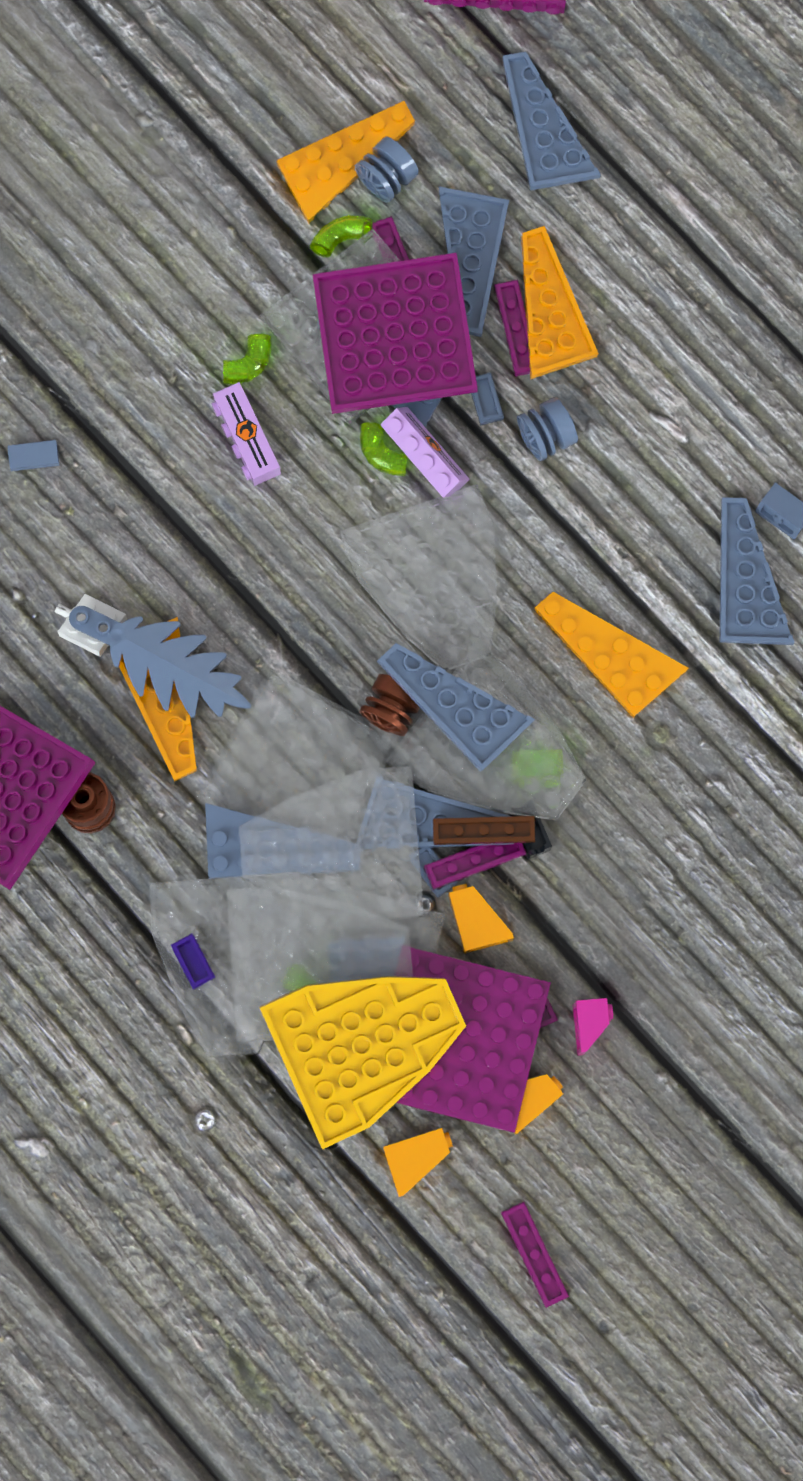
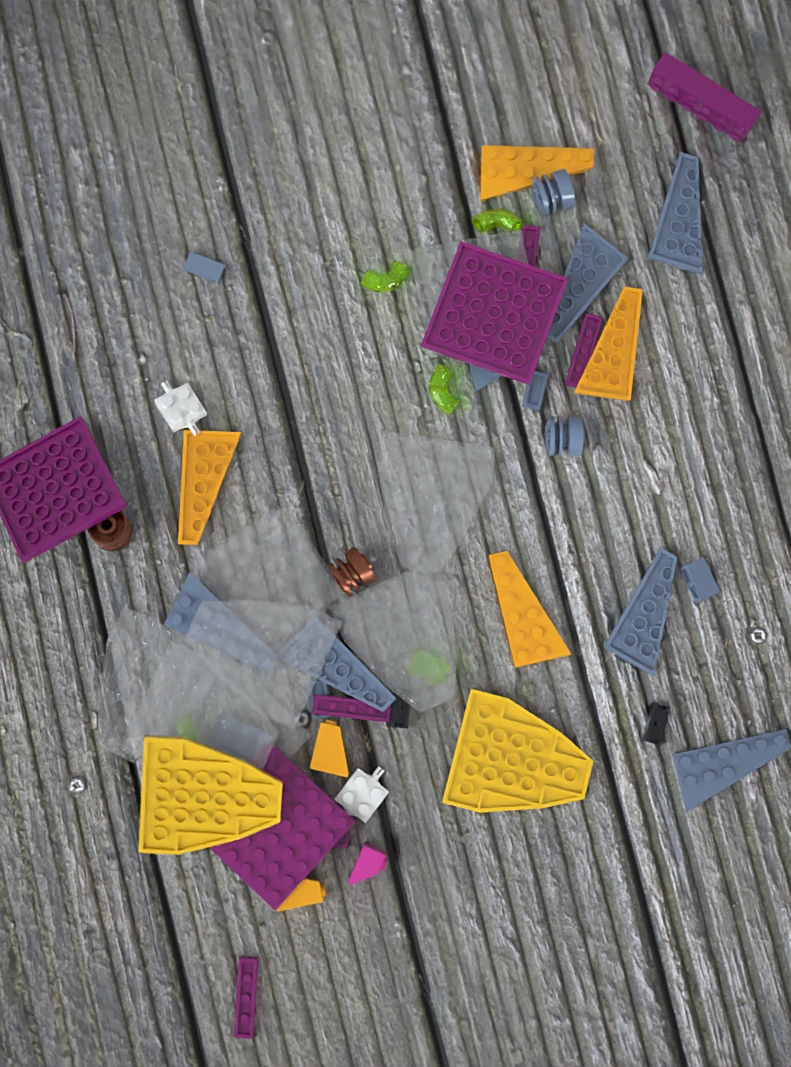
camera: 30 degrees right, 5 degrees up
sand blue plant [69,606,251,718] -> none
dark purple tile [170,933,216,990] -> none
lavender brick [211,382,281,486] -> none
sand blue wing [377,643,535,772] -> none
lavender brick [380,407,470,498] -> none
light orange slope [383,1128,453,1197] -> none
reddish brown plate [433,816,535,845] -> none
none -> white plate [334,766,389,823]
none -> yellow piece [442,689,593,813]

